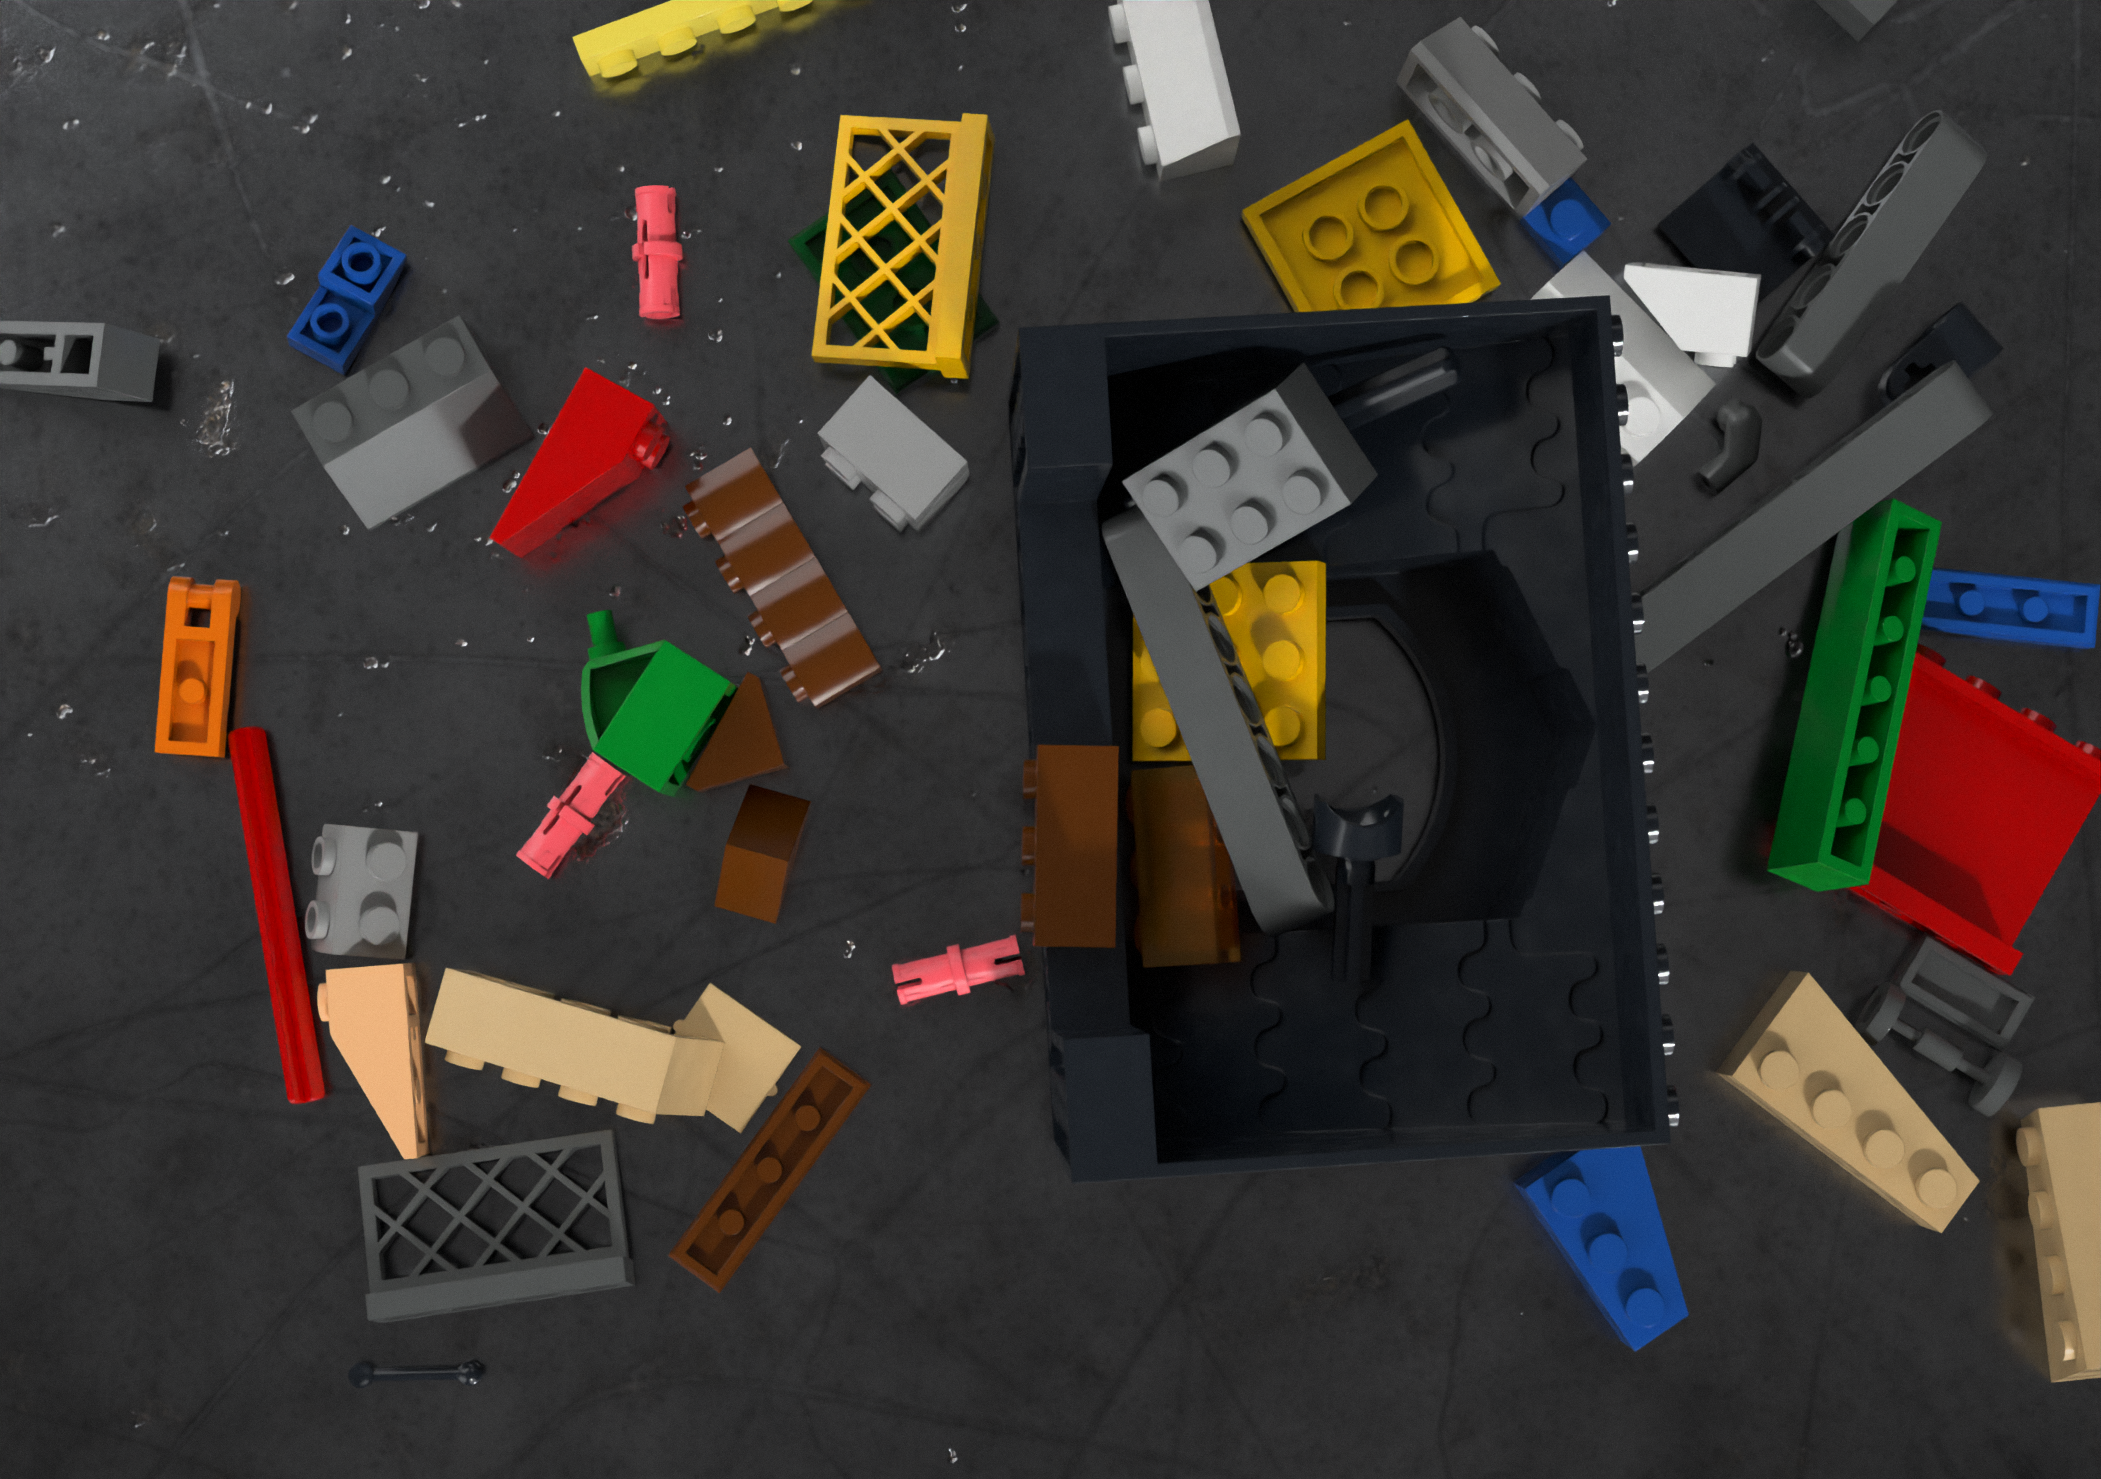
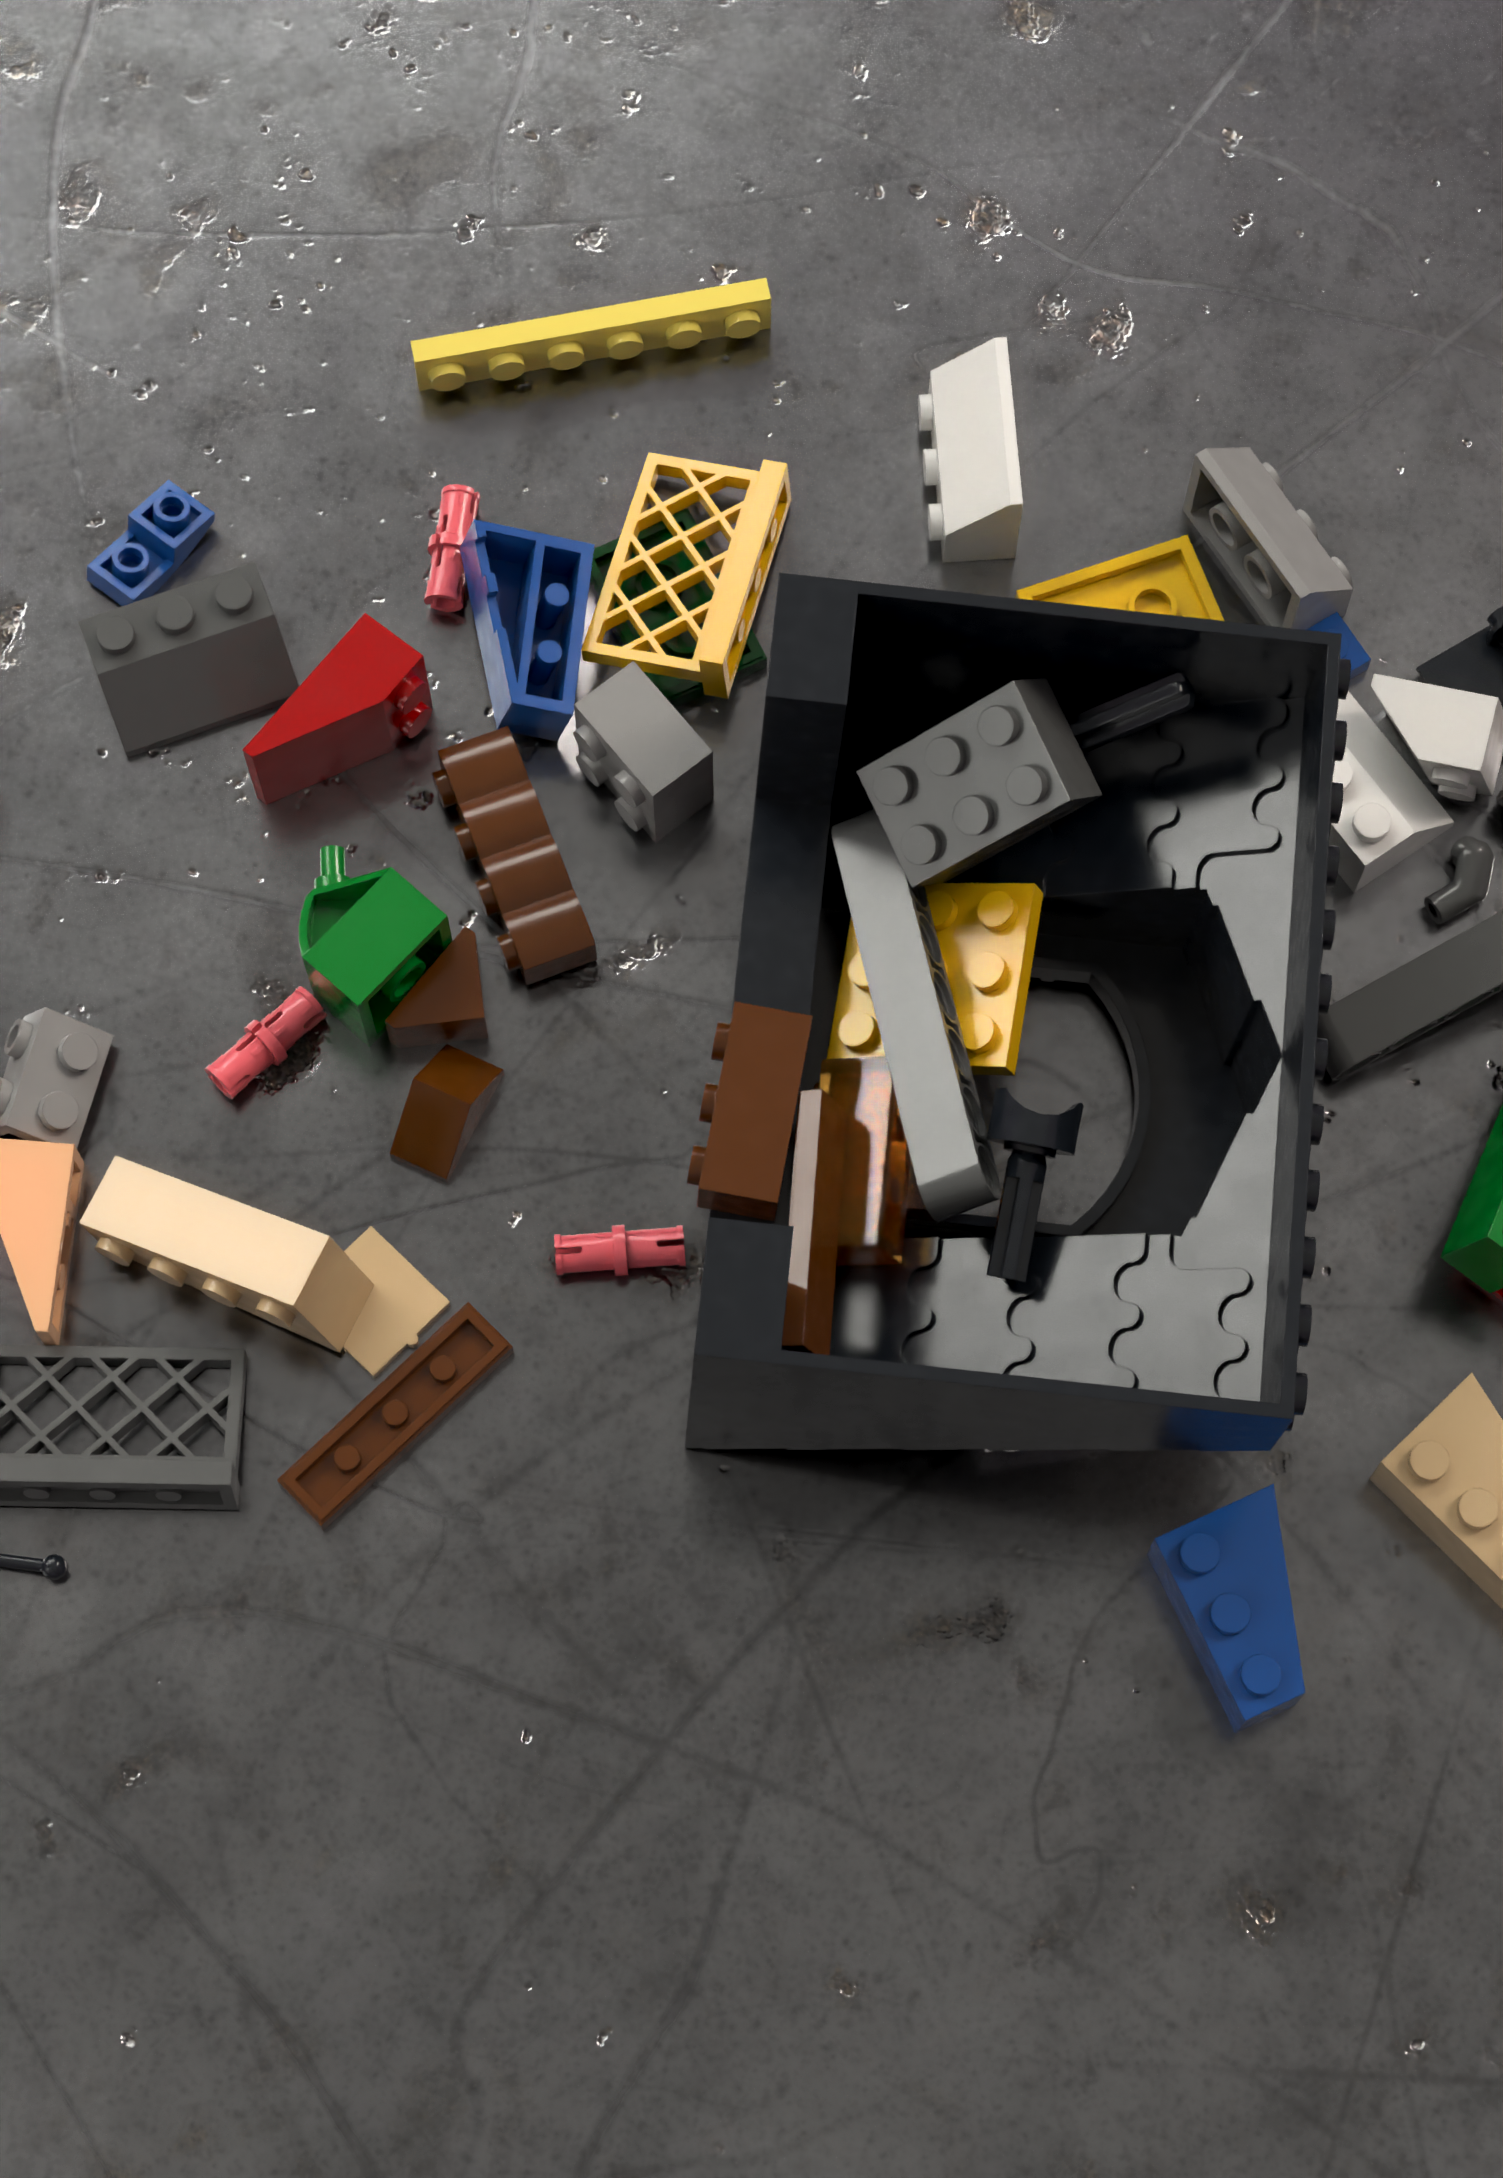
camera: 15 degrees right, 15 degrees down
none -> blue wedge [460,519,595,741]
none -> reddish brown tile [782,1089,847,1355]

